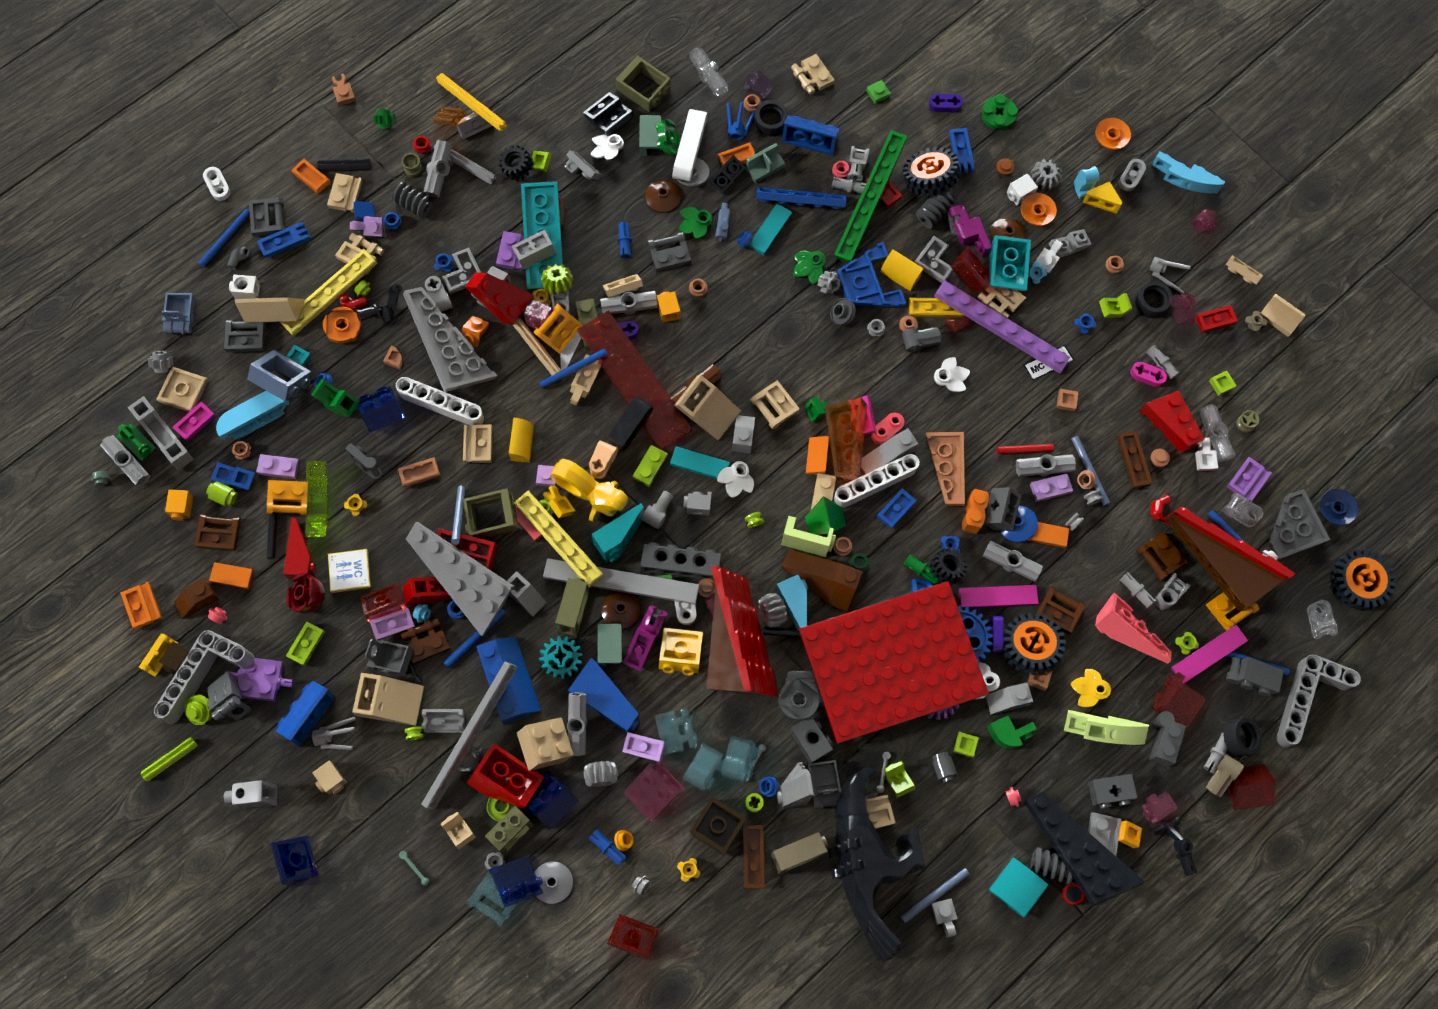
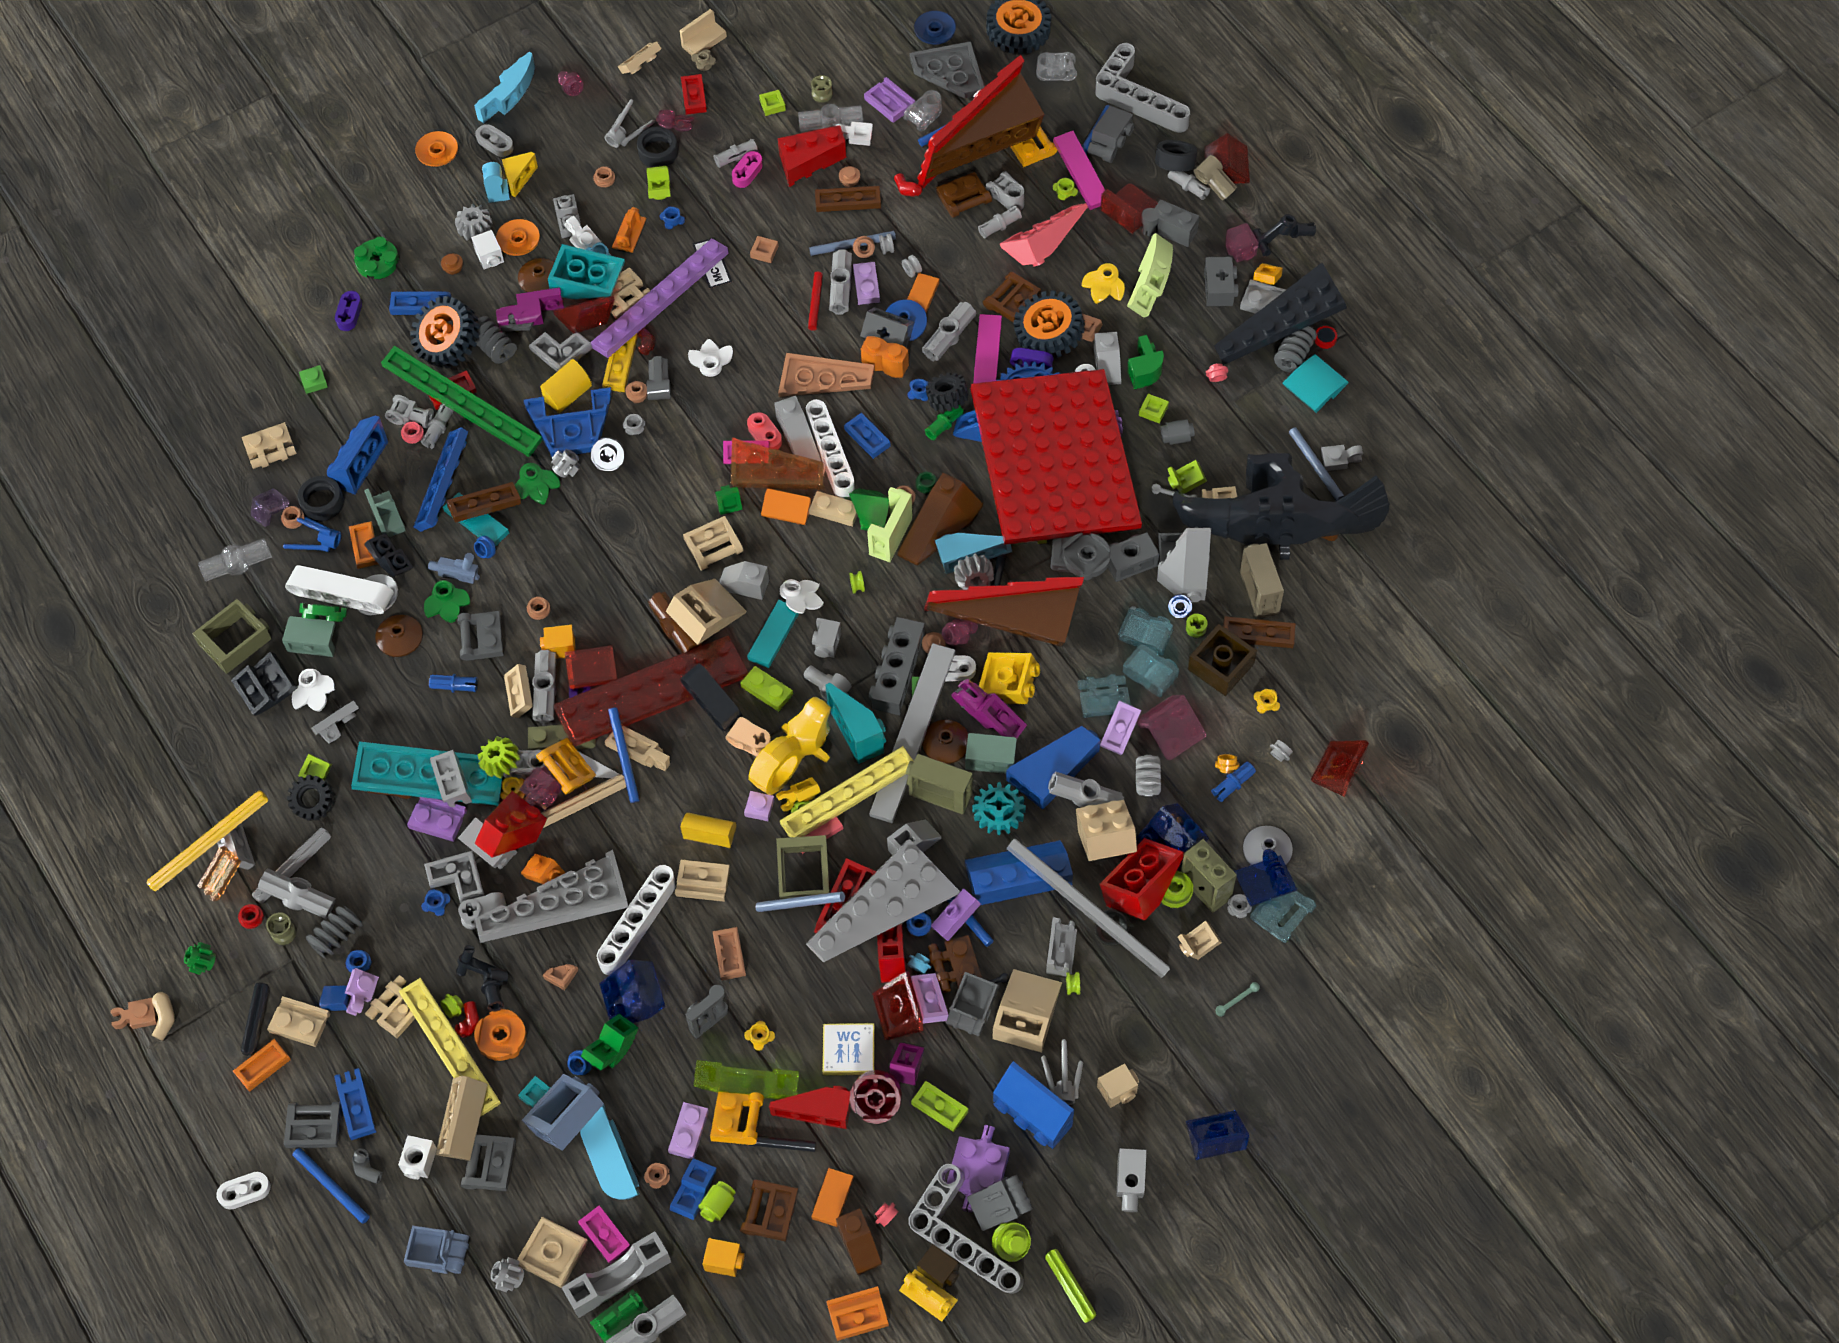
camera: 75 degrees left, 10 degrees down
none -> tan arm [152,992,175,1041]
none -> reddish brown plate [447,482,521,523]
none -> clear red slope [565,645,618,689]
none -> orange hinge [612,207,647,253]
none -> magenta slope [890,1042,924,1086]
none -> medium lavender plate [931,889,981,941]

